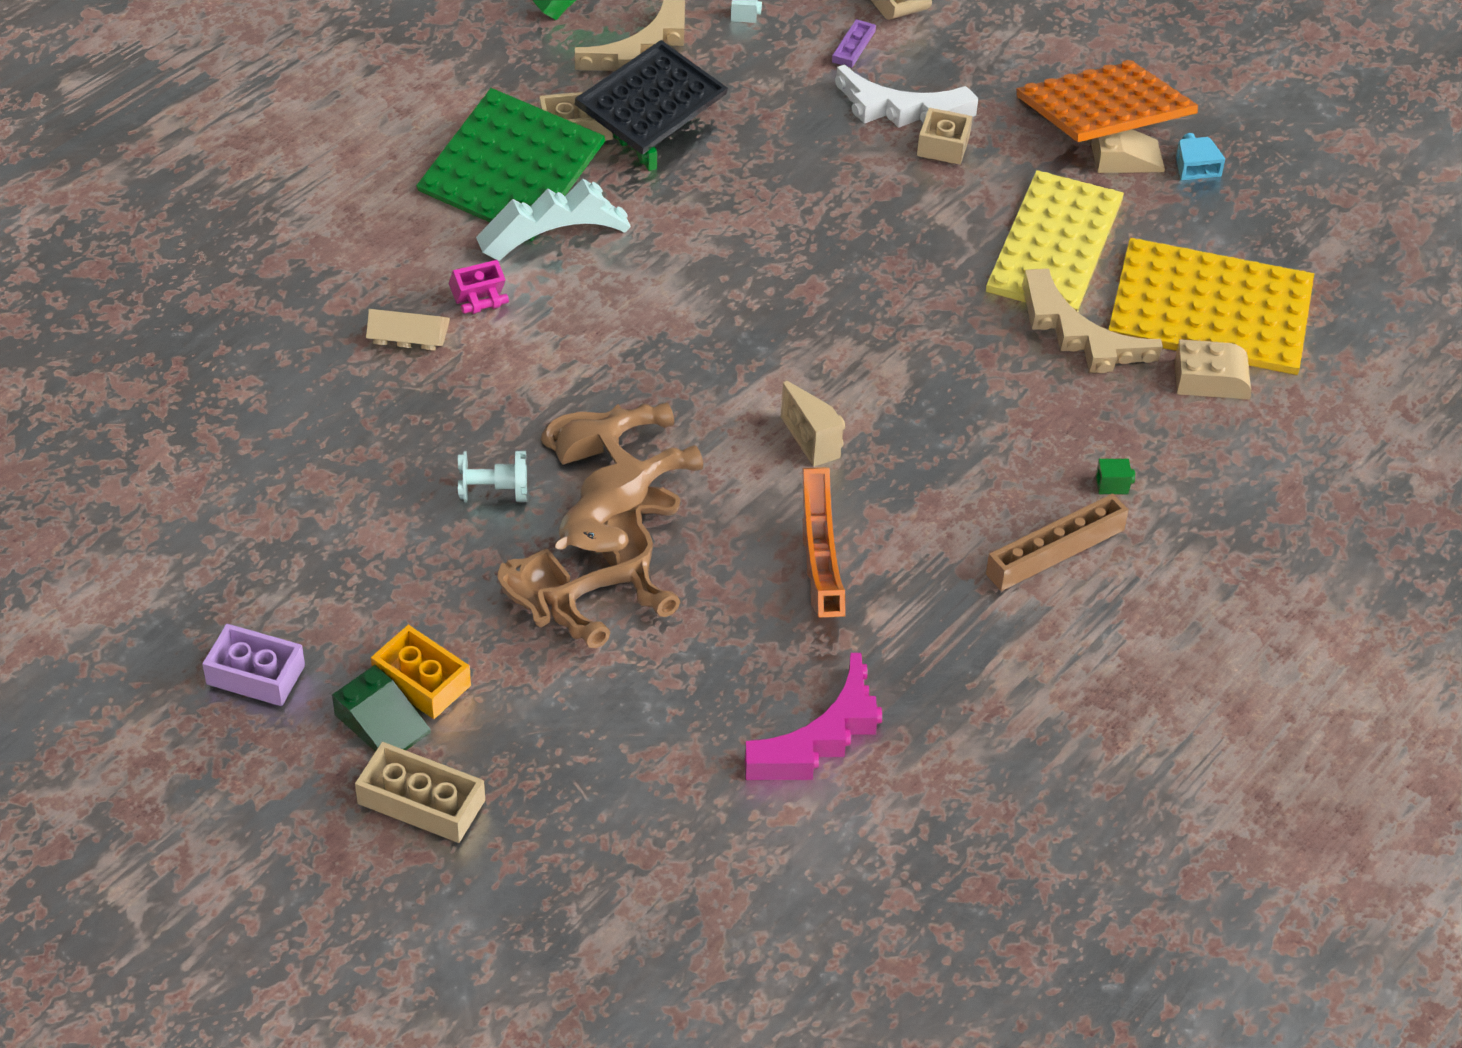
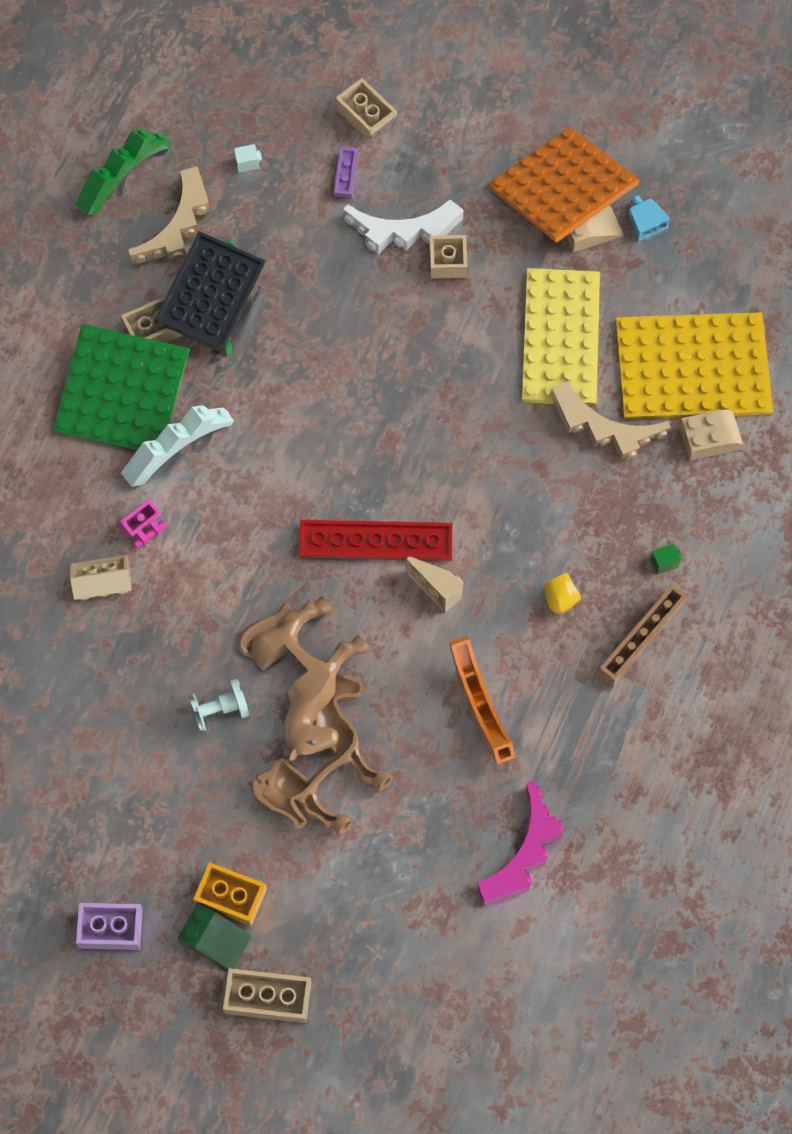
camera: 15 degrees left, 20 degrees up
none -> red plate [299,520,453,561]
none -> yellow piece [543,573,581,614]

